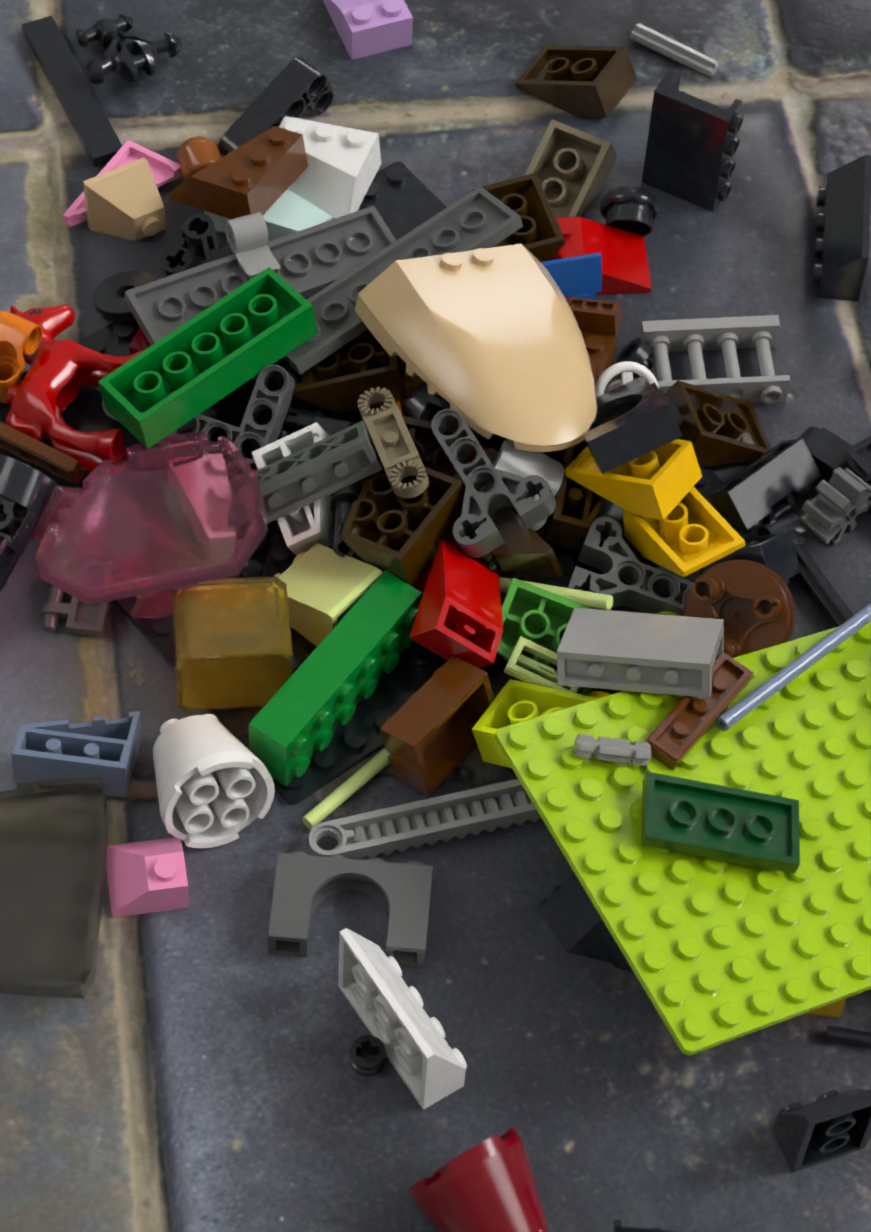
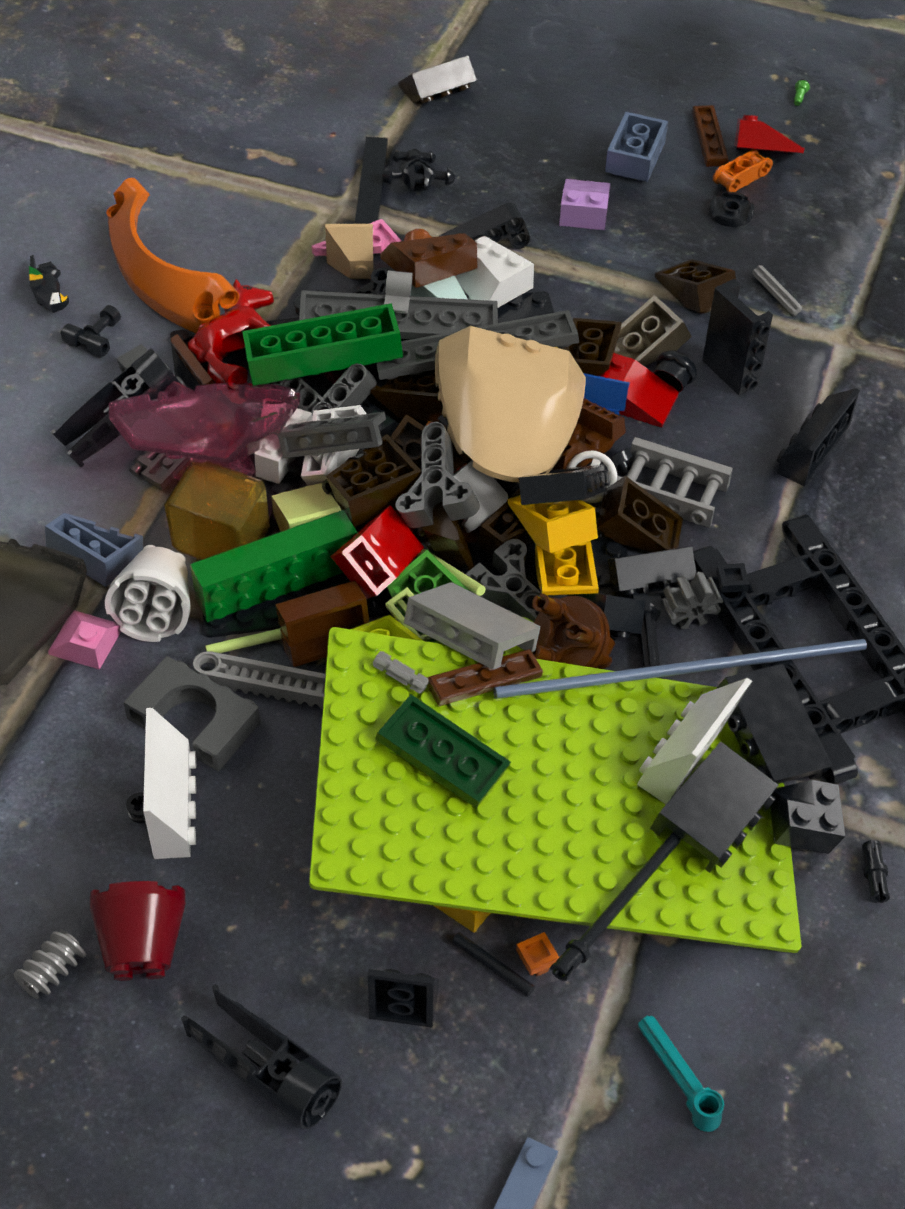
camera: 30 degrees right, 5 degrees down
dark tan plate [358,387,429,498] -> none

